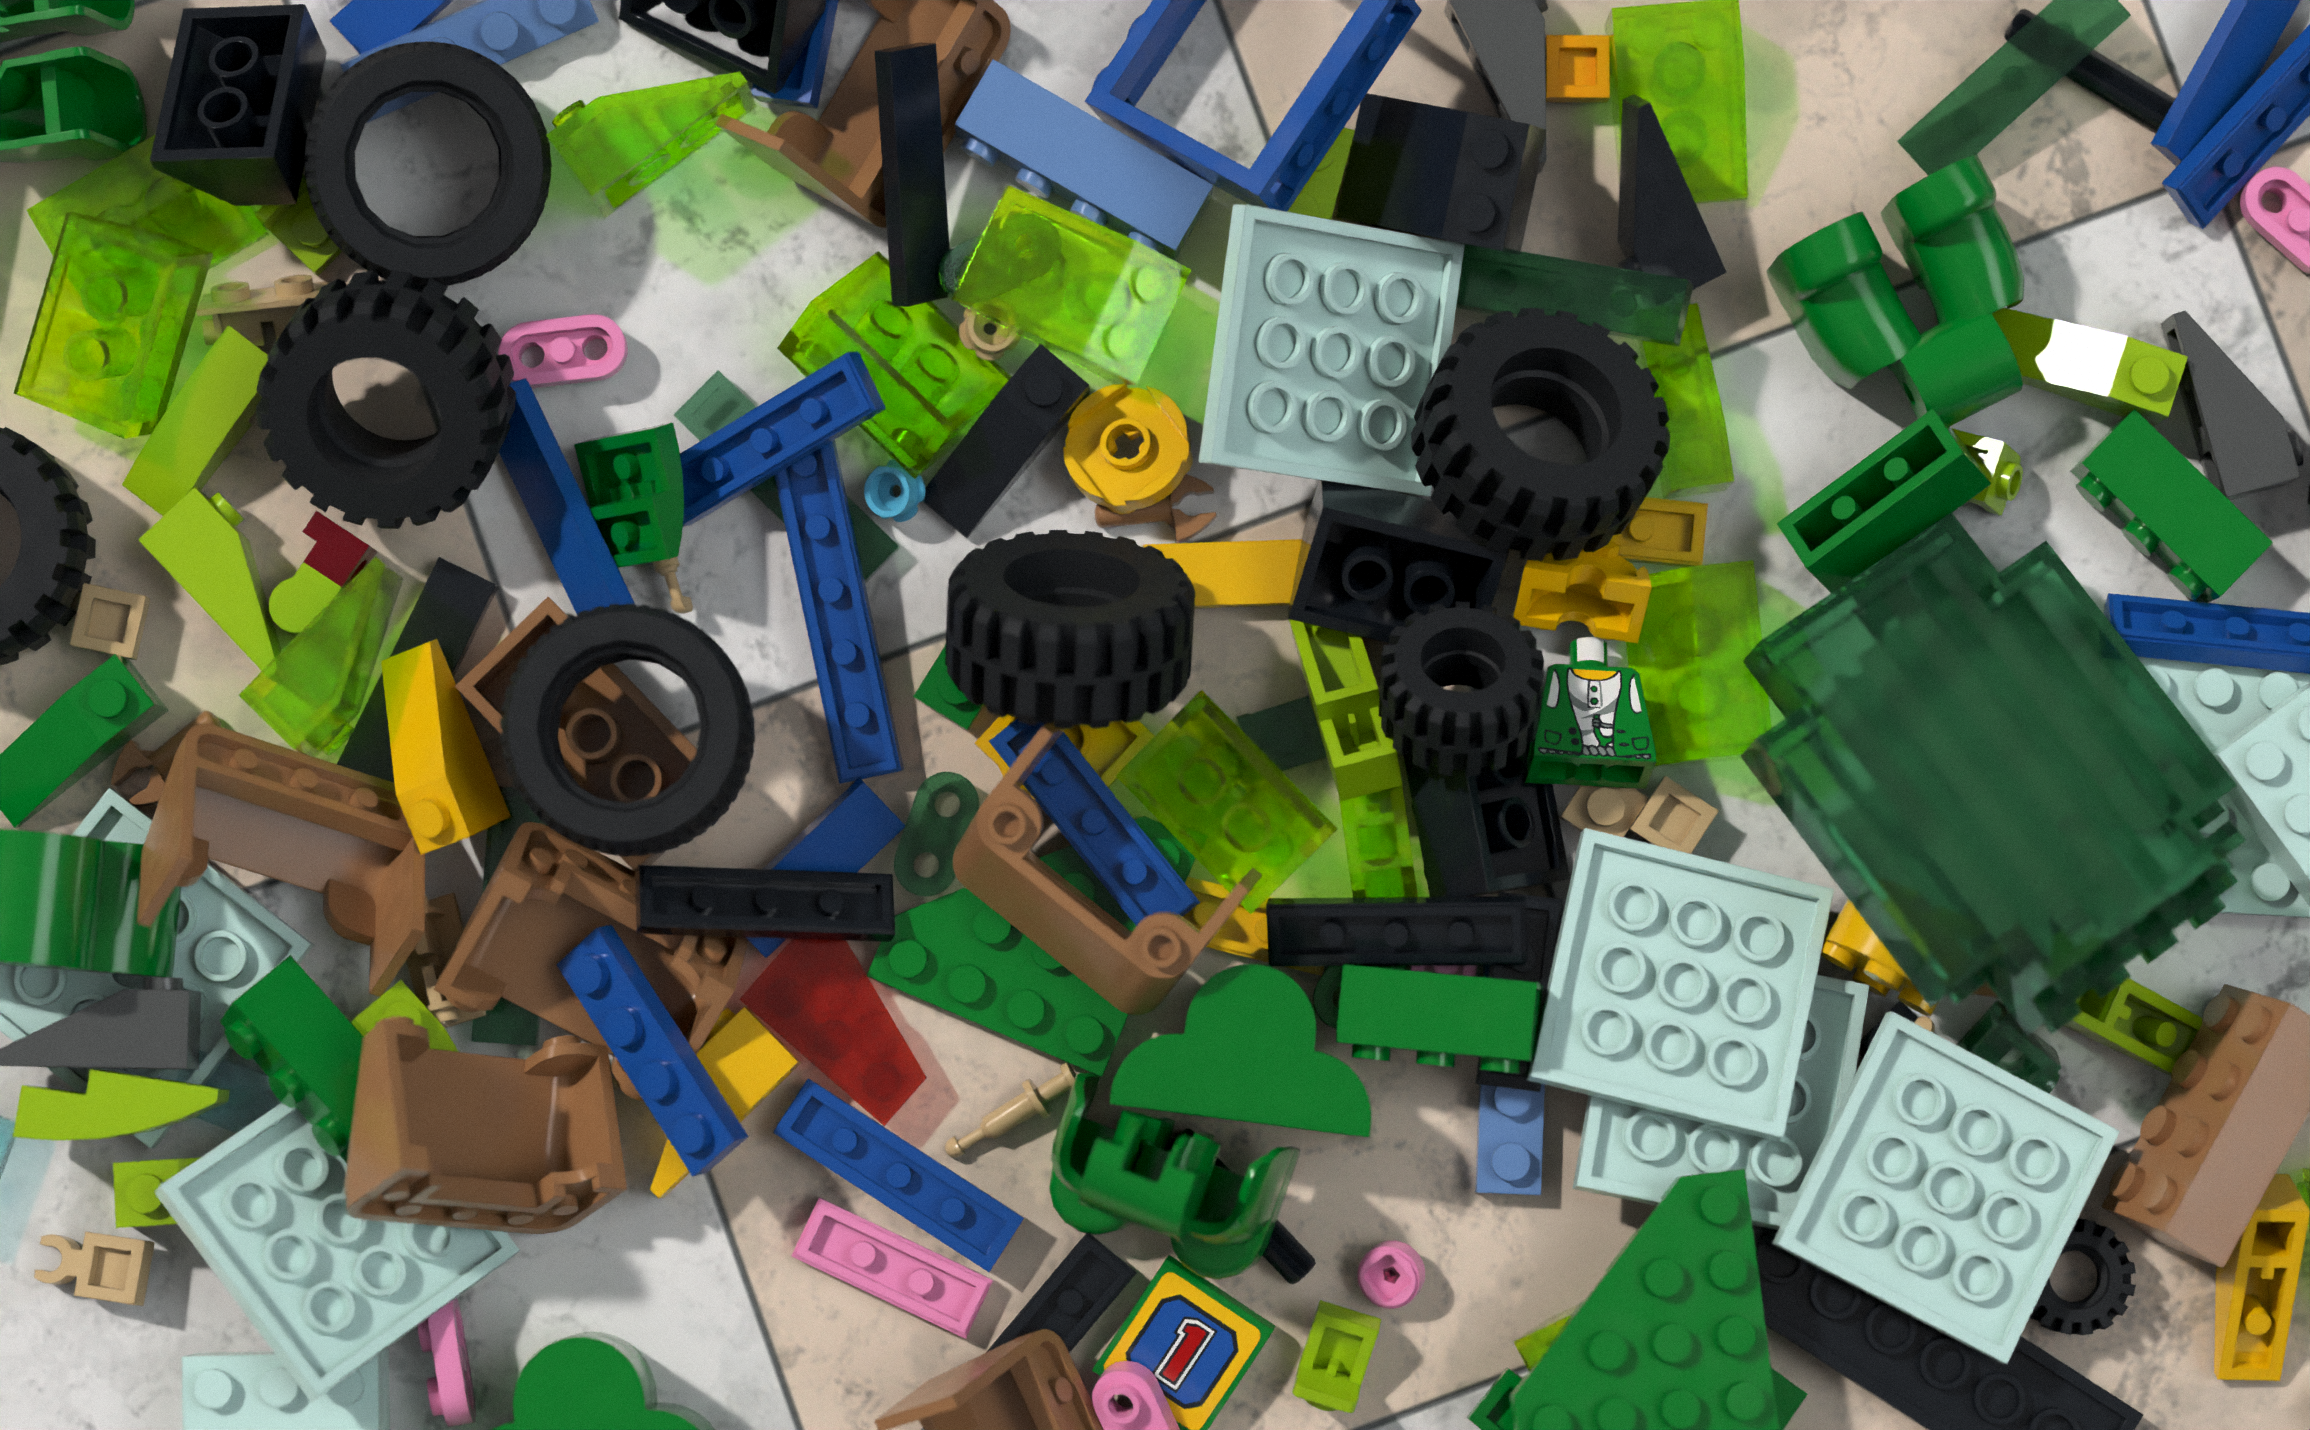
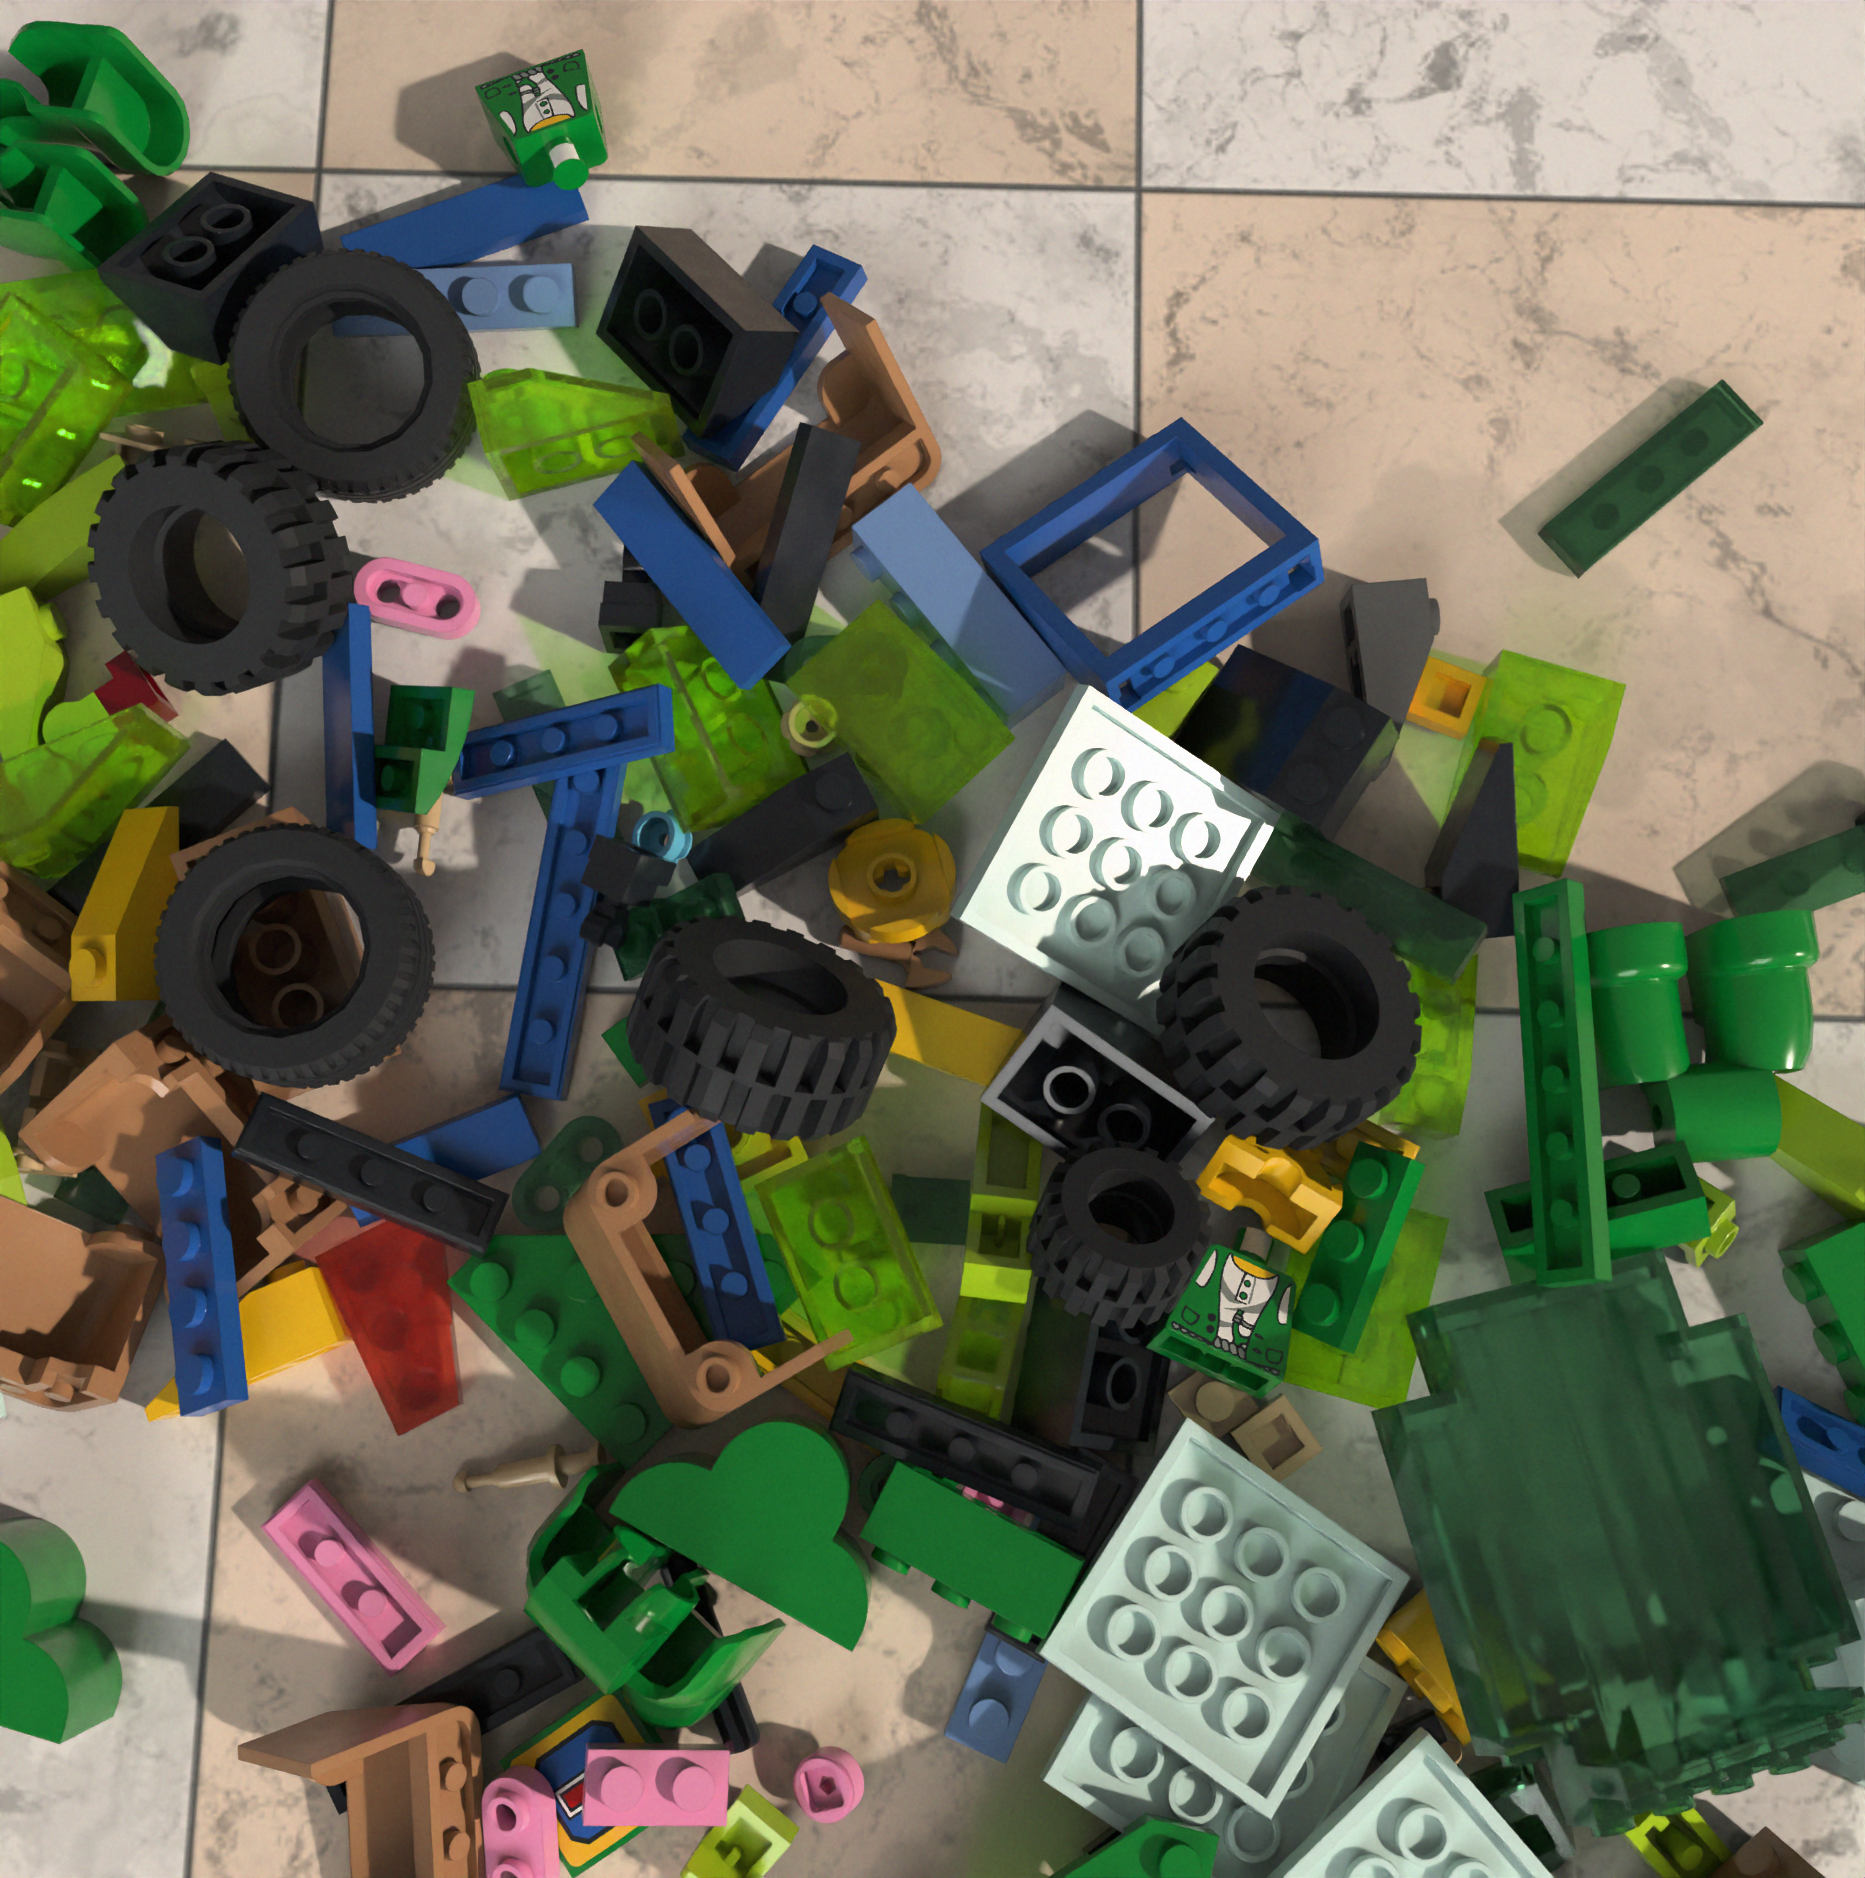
camera: 25 degrees right, 5 degrees down
blue plate [773,1078,1024,1272] -> none
none -> black piece [579,834,677,950]
none -> bright pink brick [582,1743,730,1826]
none -> blue tile [593,460,792,690]
none -> black piece [598,545,664,656]
none -> clear green slope [613,873,746,981]
none -> green plate [1291,1141,1426,1354]
none -> green plate [1512,878,1612,1288]

